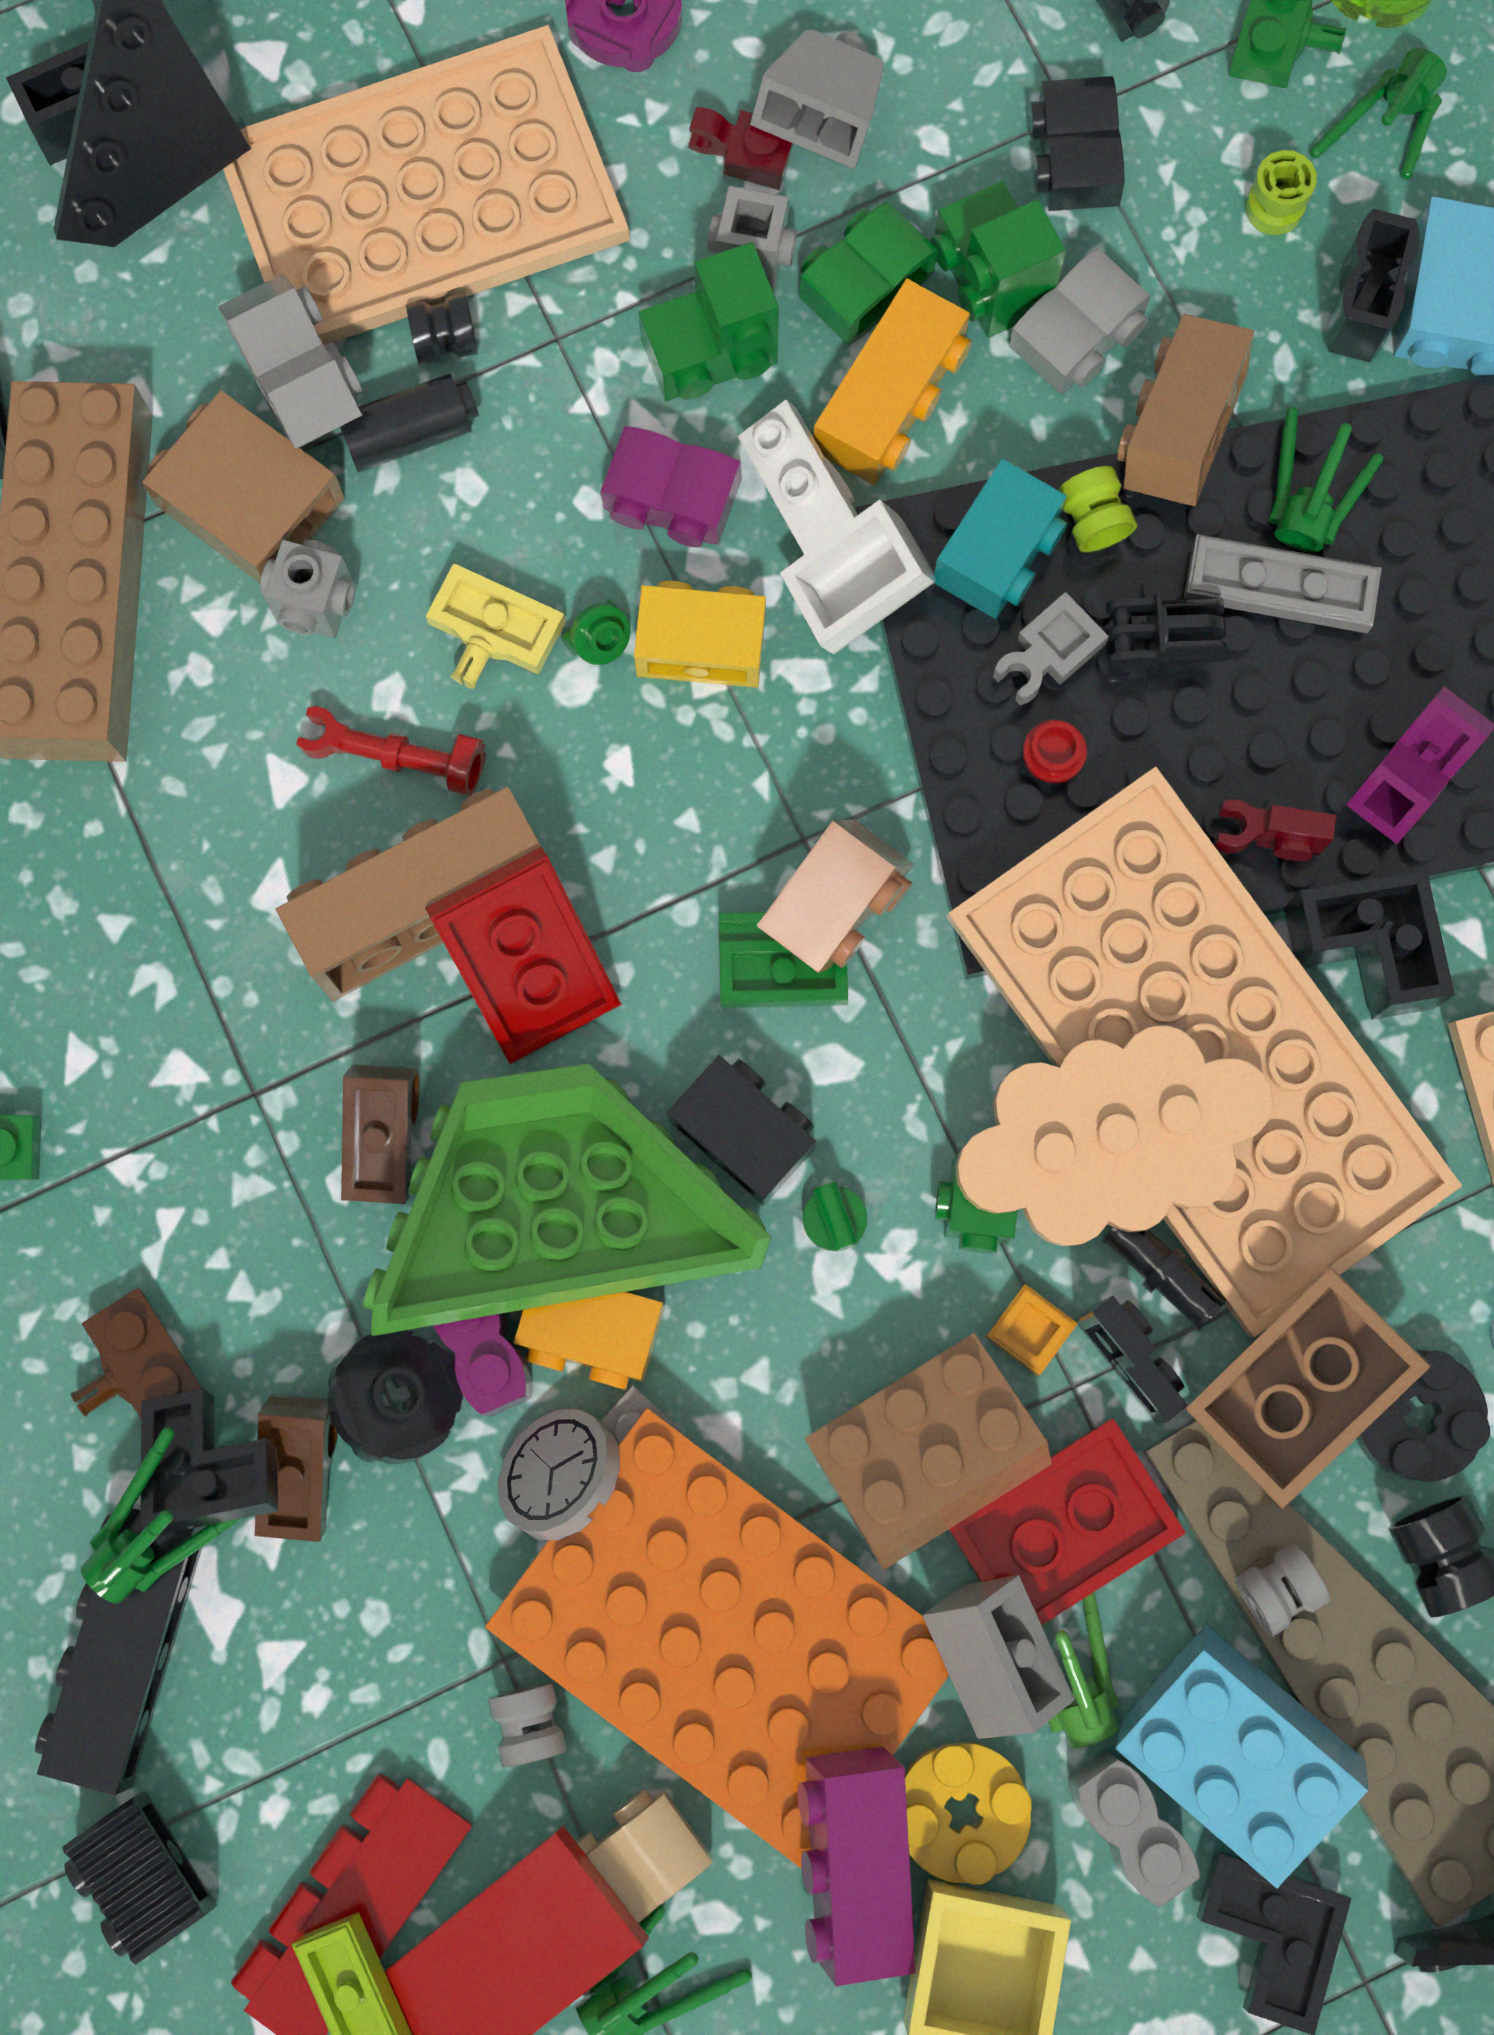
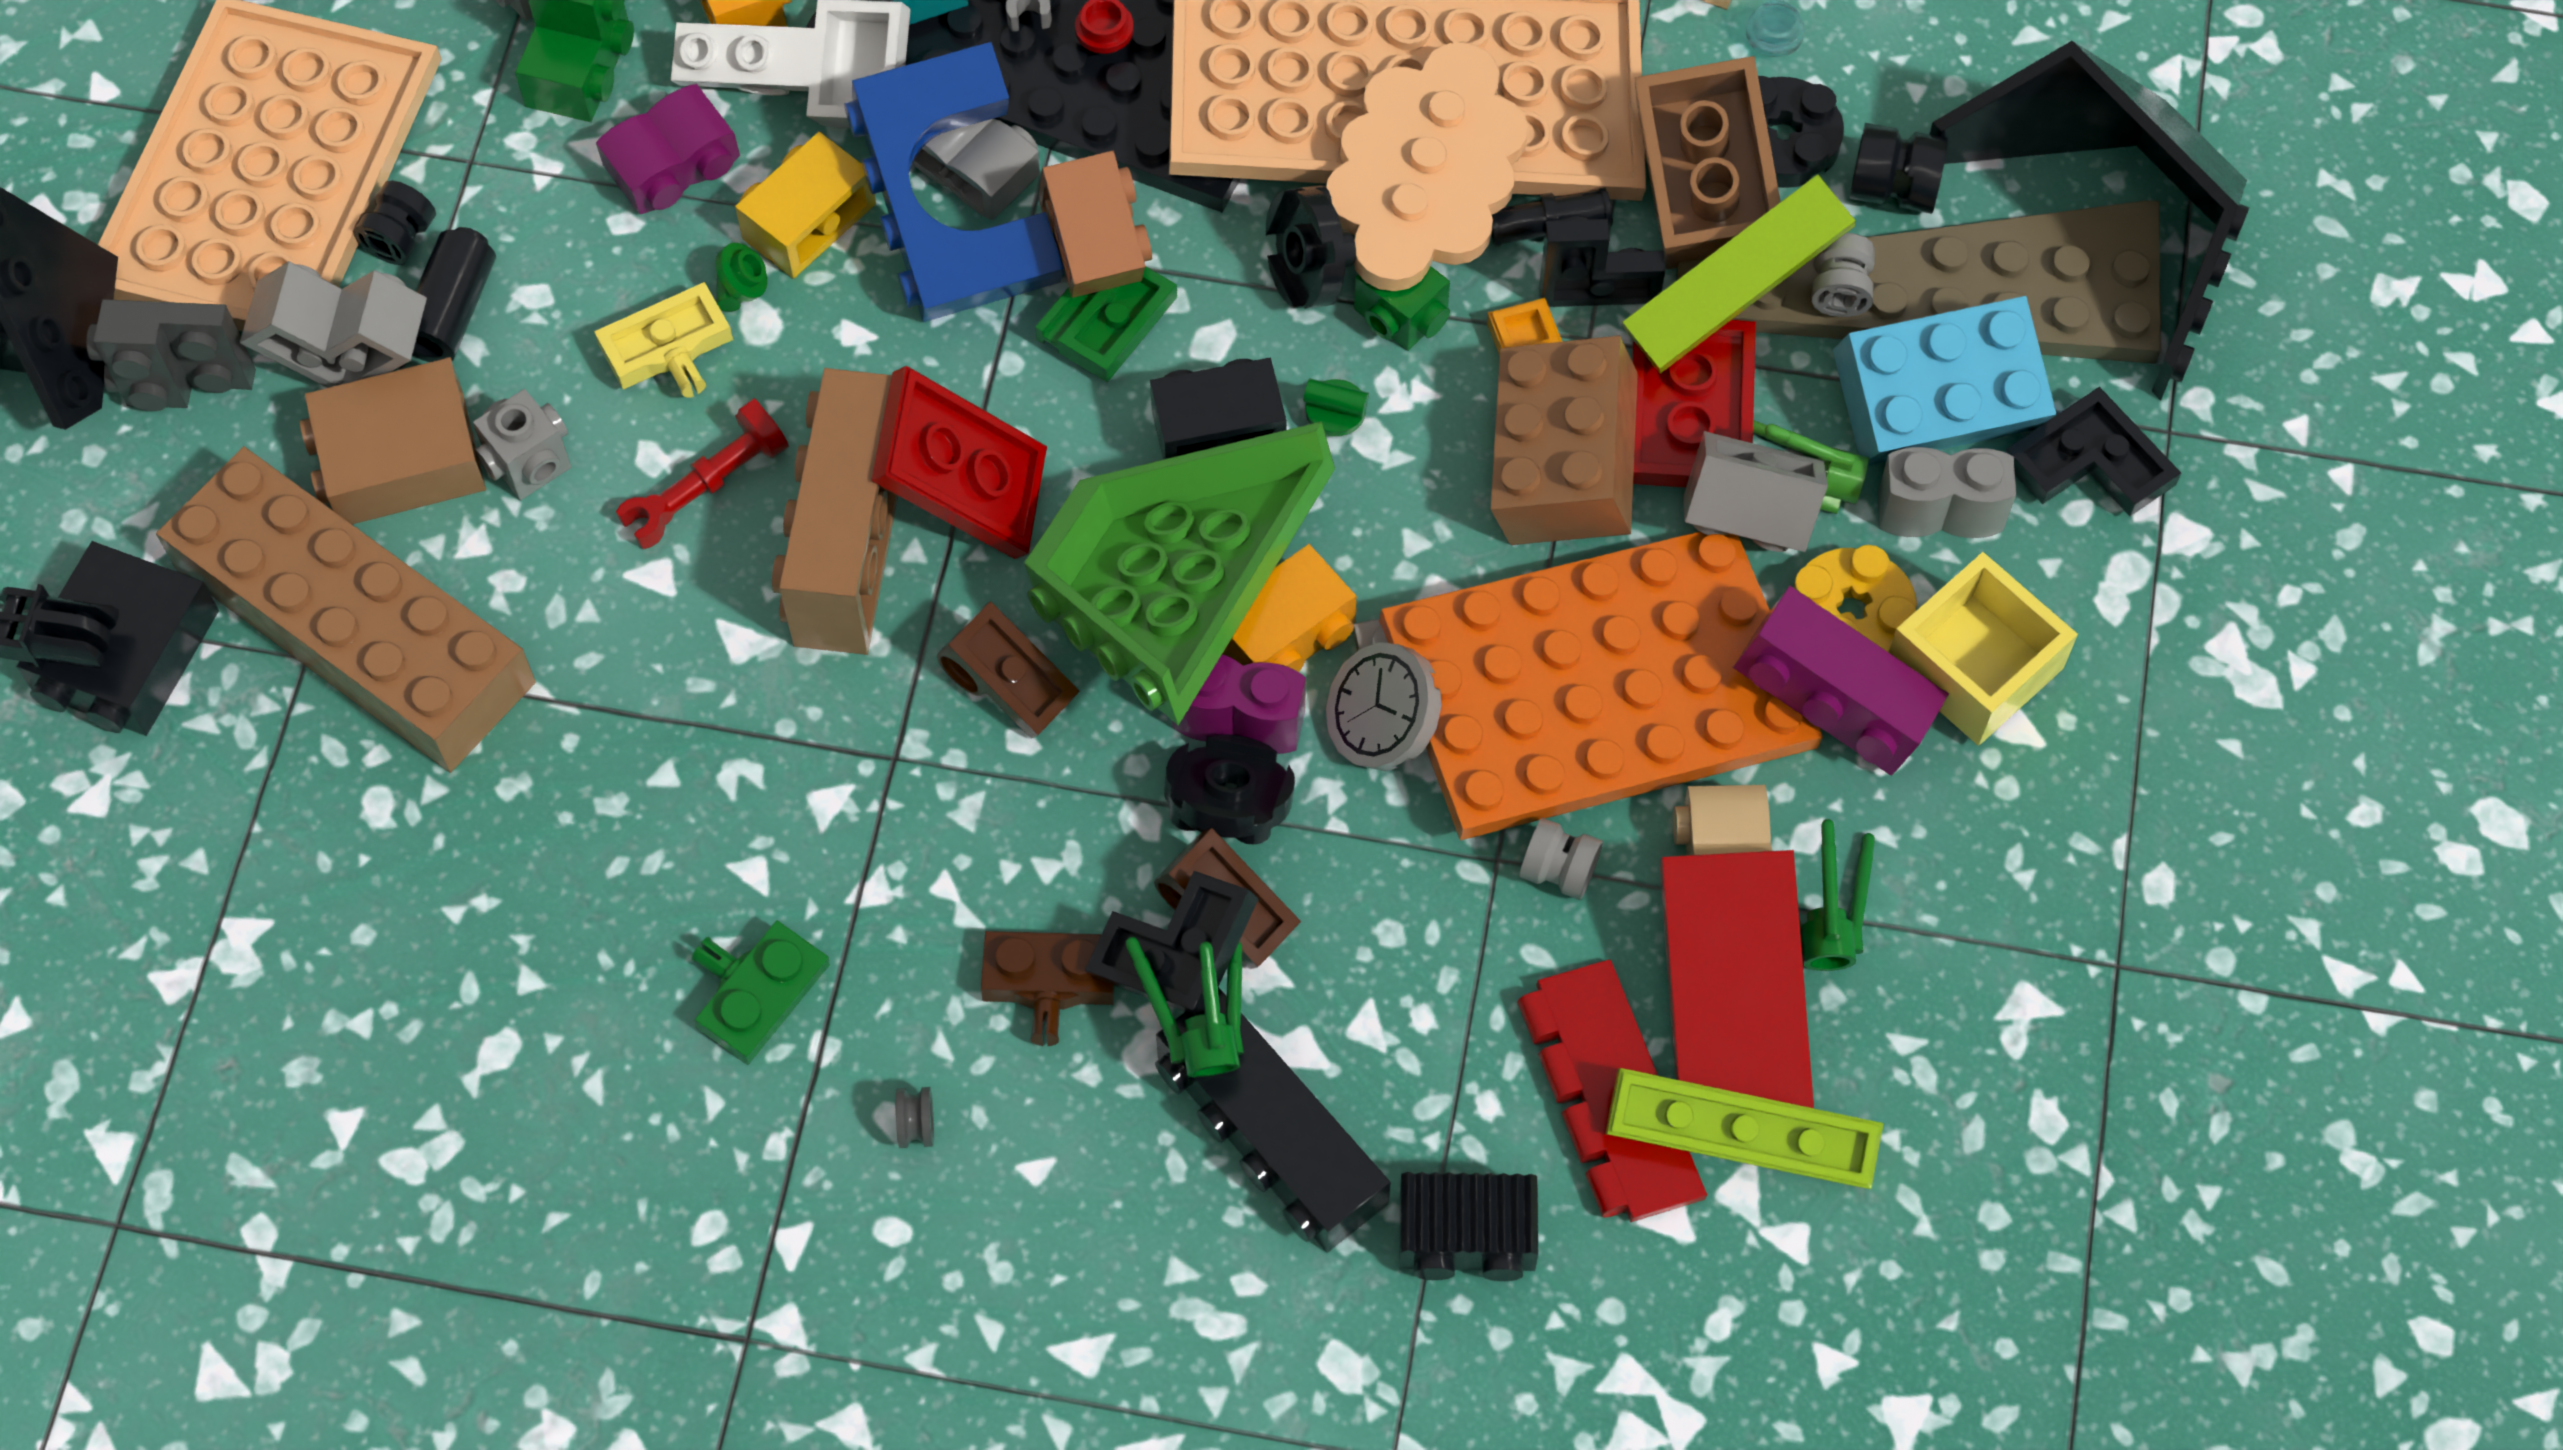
camera: 55 degrees left, 15 degrees down
none -> dark grey plate [87,299,256,411]
none -> blue arch [844,42,1064,322]
none -> light grey brick [912,119,1040,220]
none -> black plate [1266,185,1356,309]
none -> lime tile [1622,174,1856,374]

